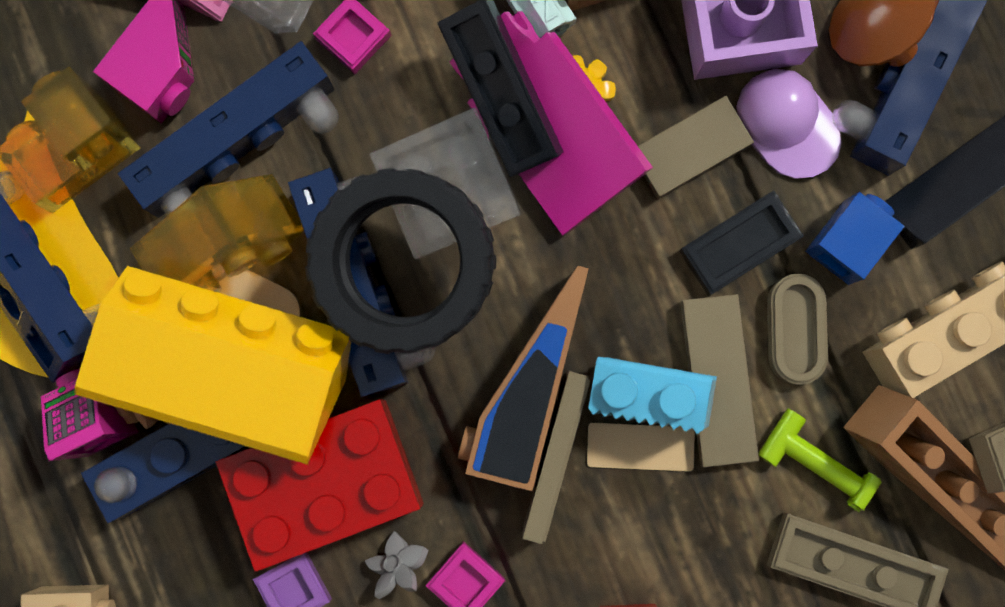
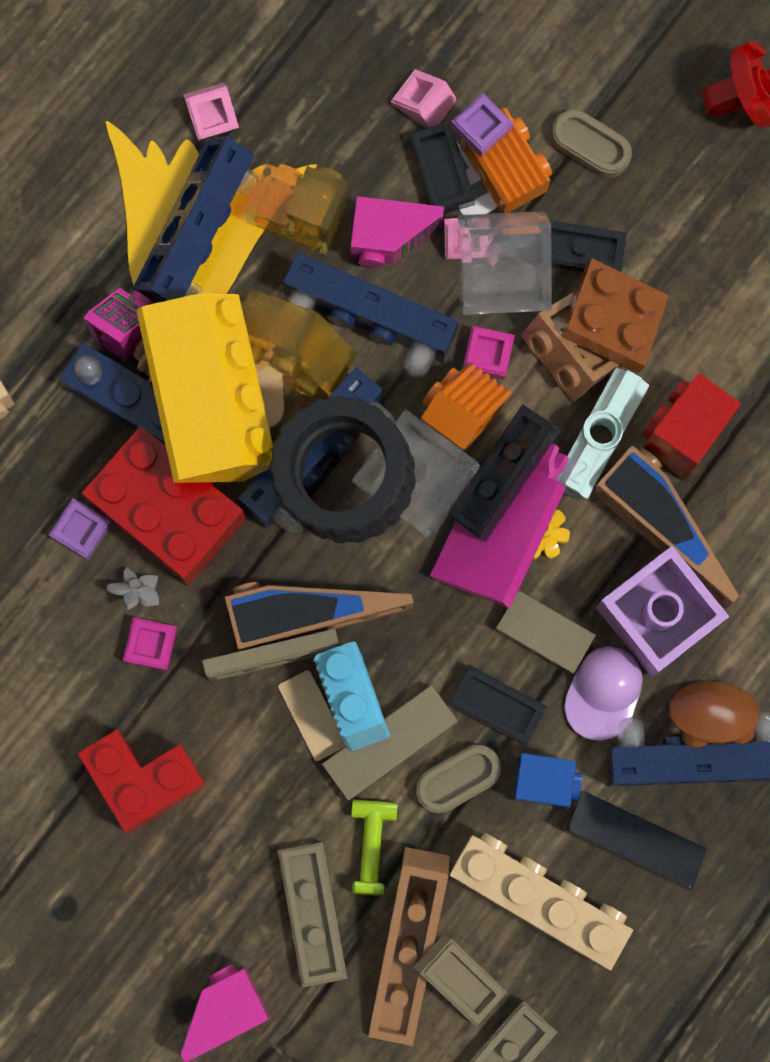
camera: 60 degrees right, 5 degrees down
none -> orange brick [420,363,511,452]

